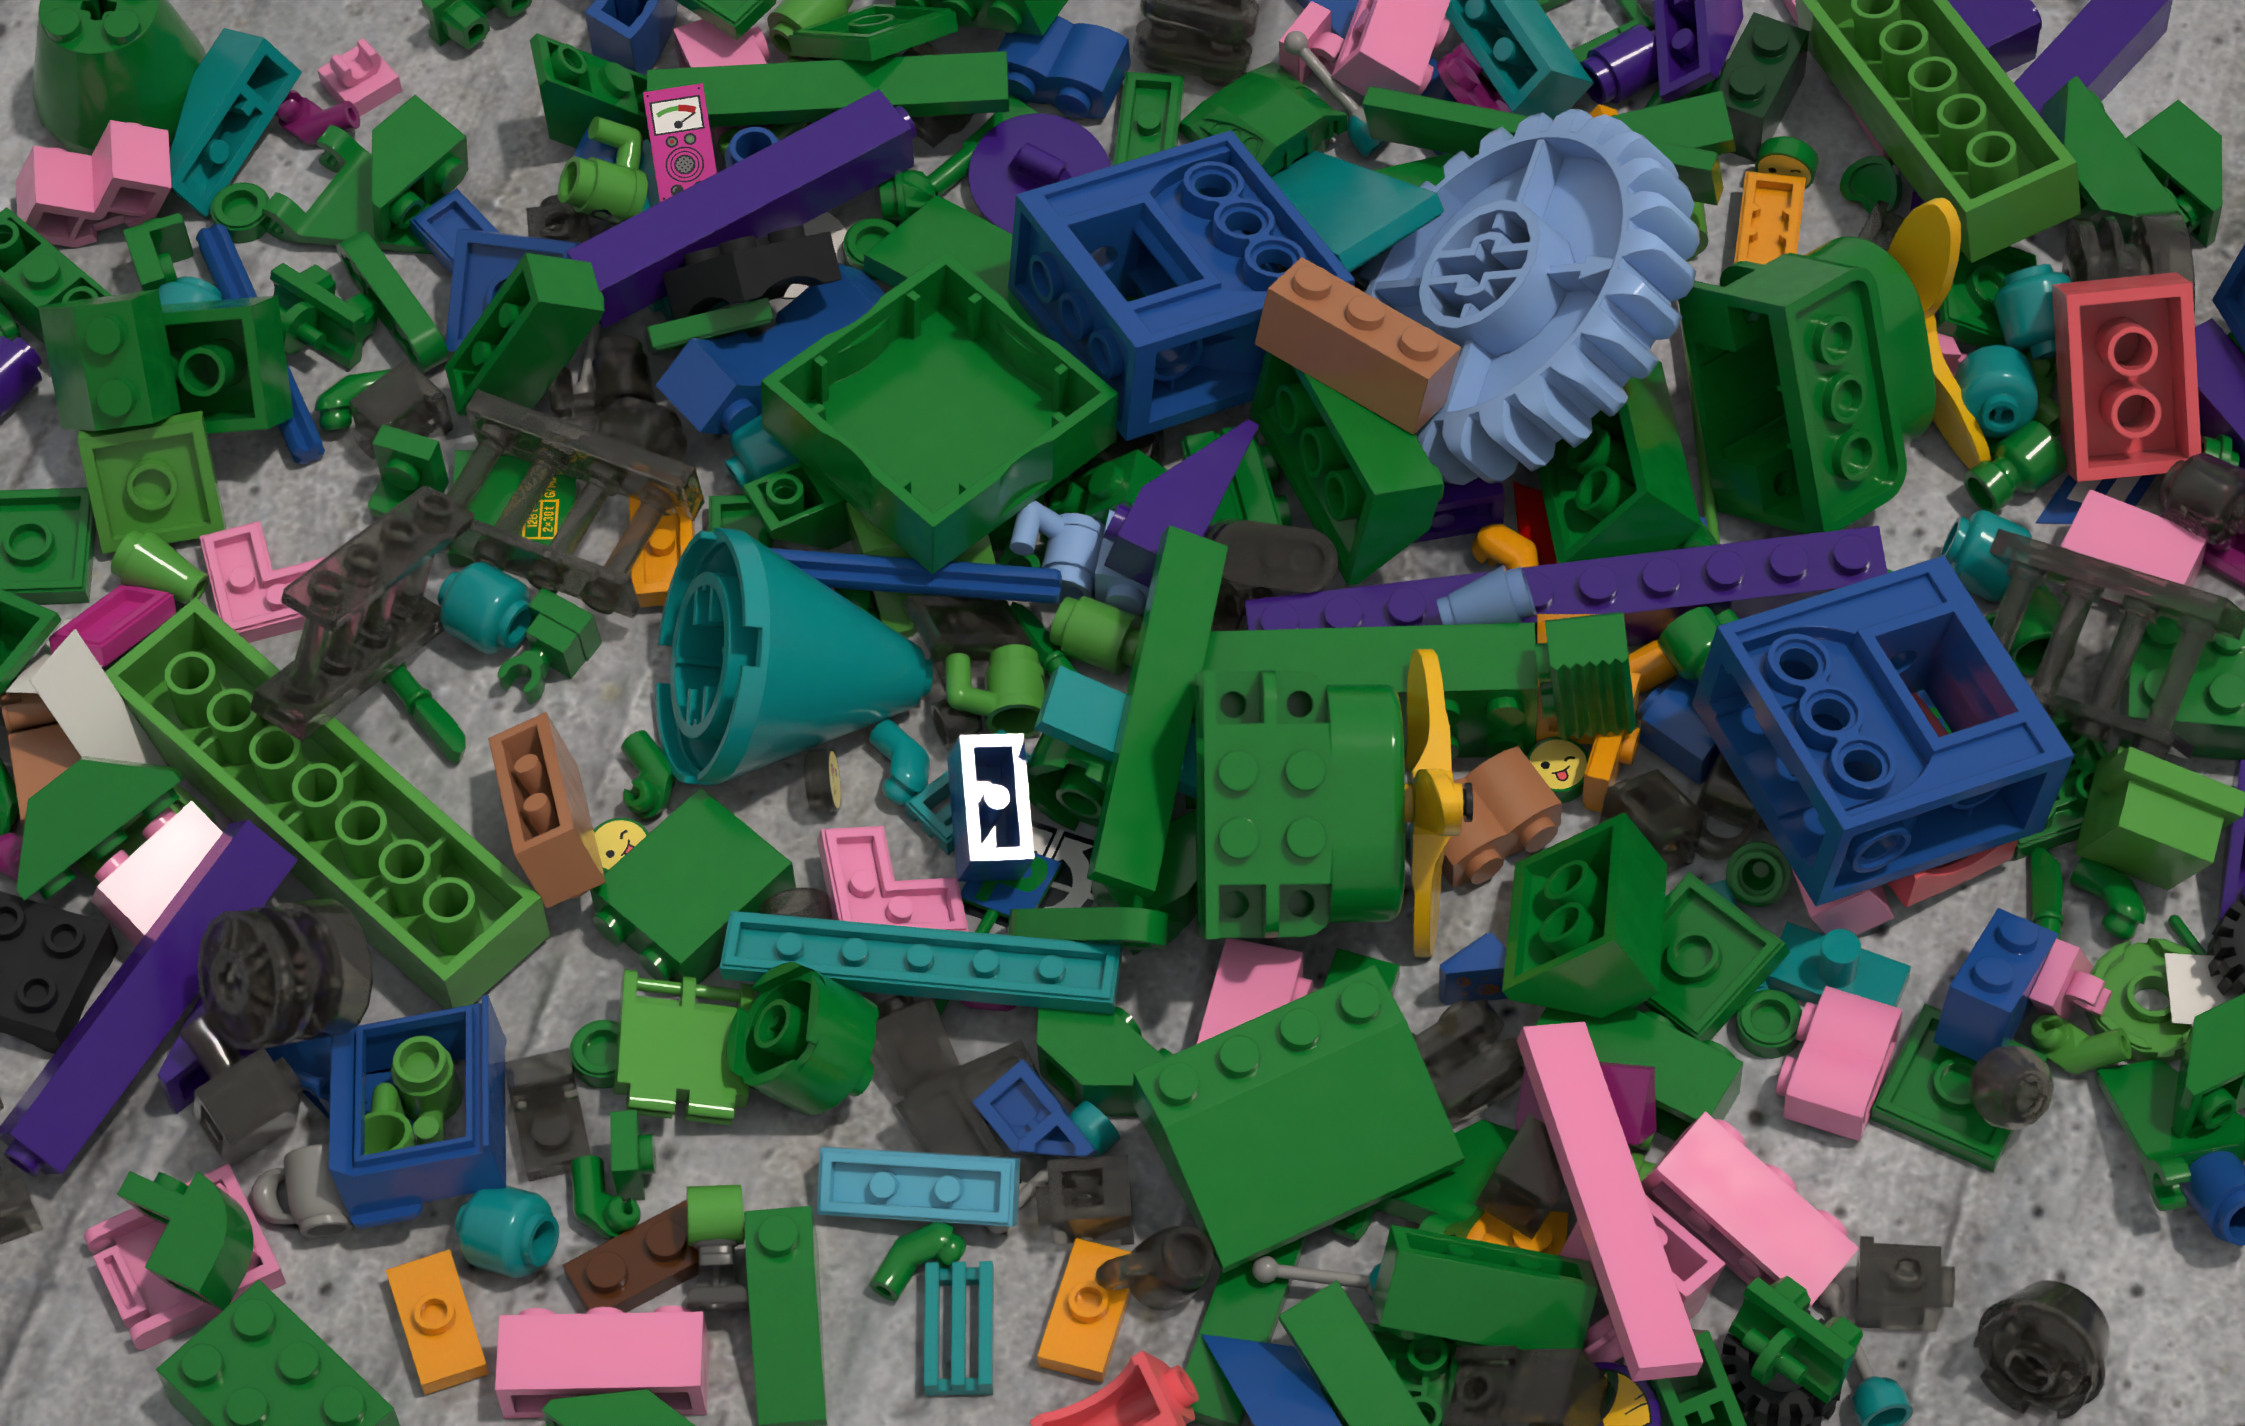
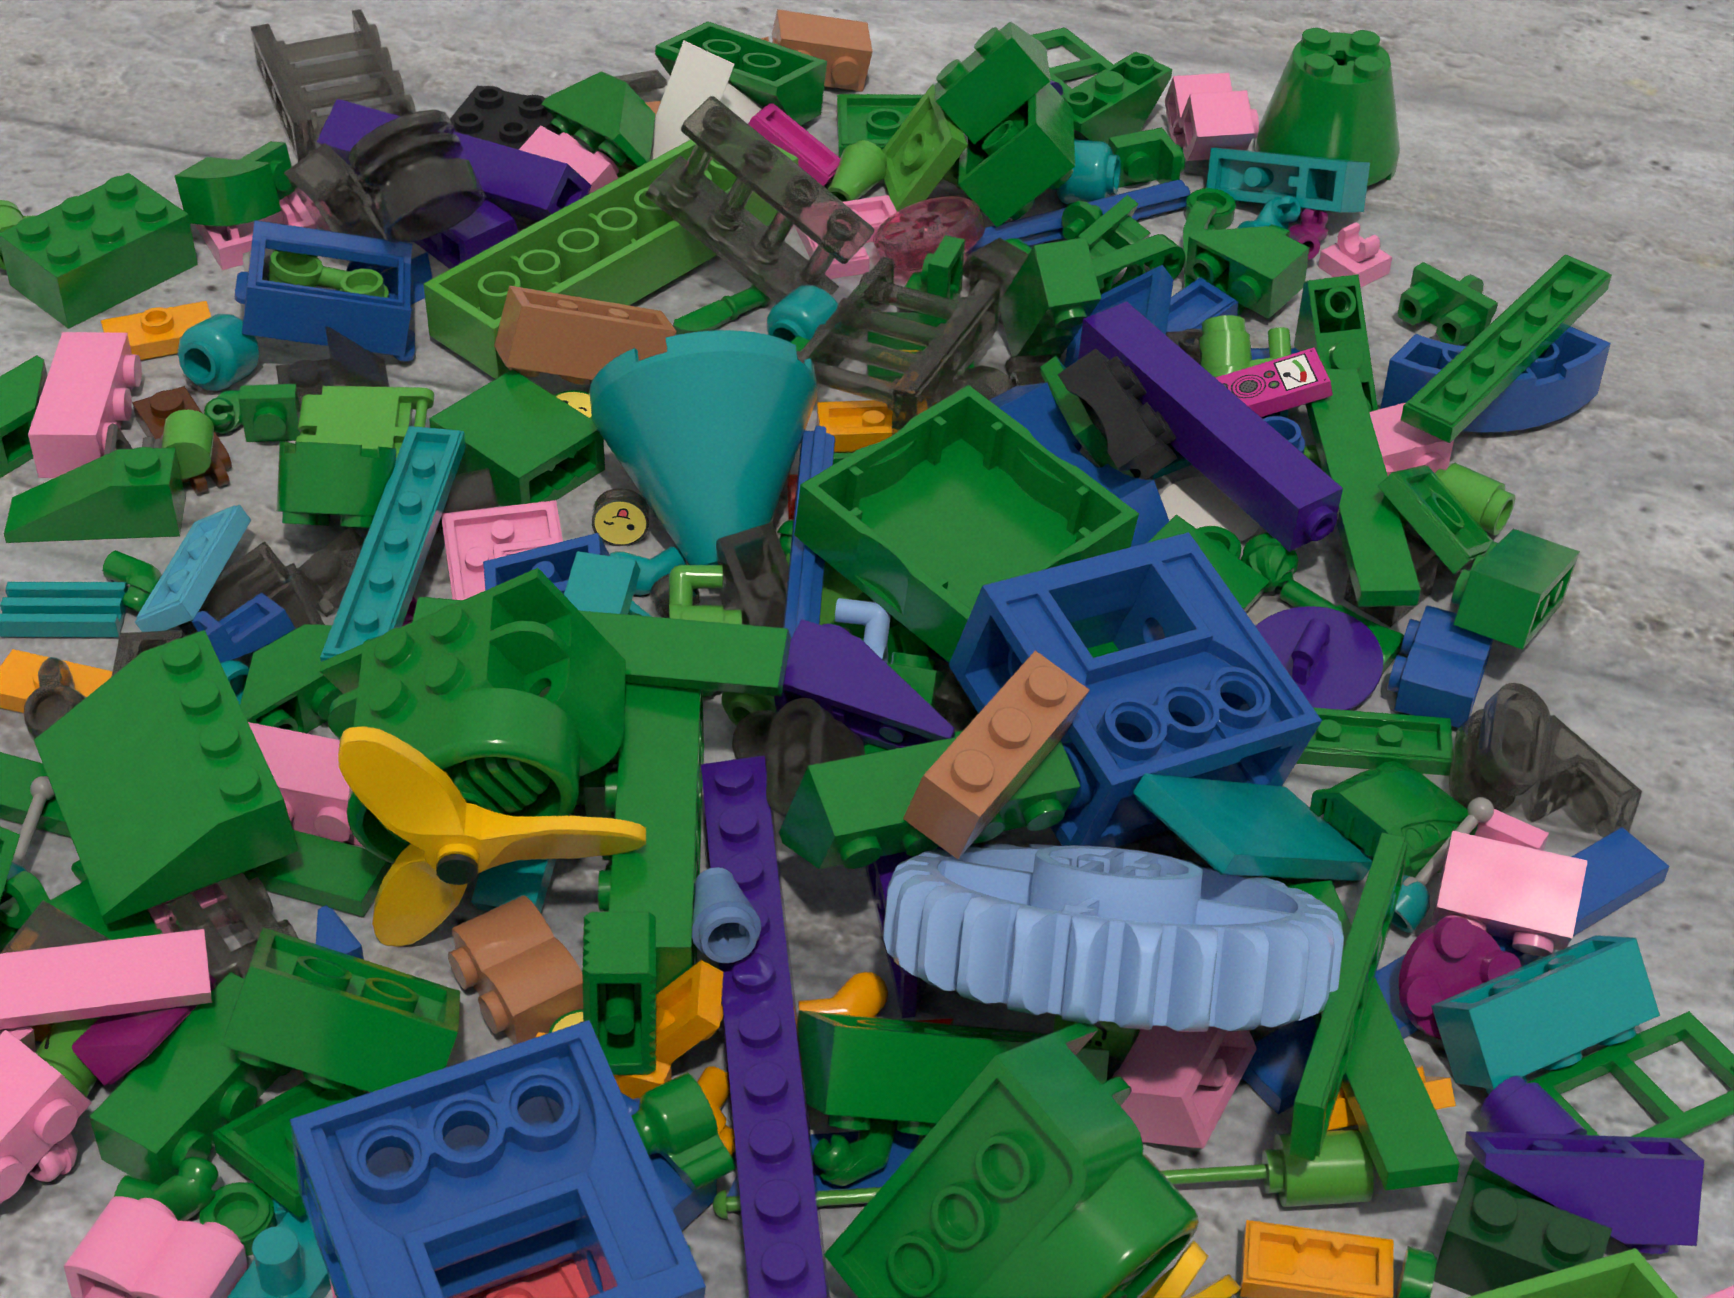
camera: 85 degrees right, 15 degrees down
none -> green arm [114,1157,219,1221]
none -> clear pink wheel [873,196,985,271]
none -> teal arm [1237,195,1301,229]

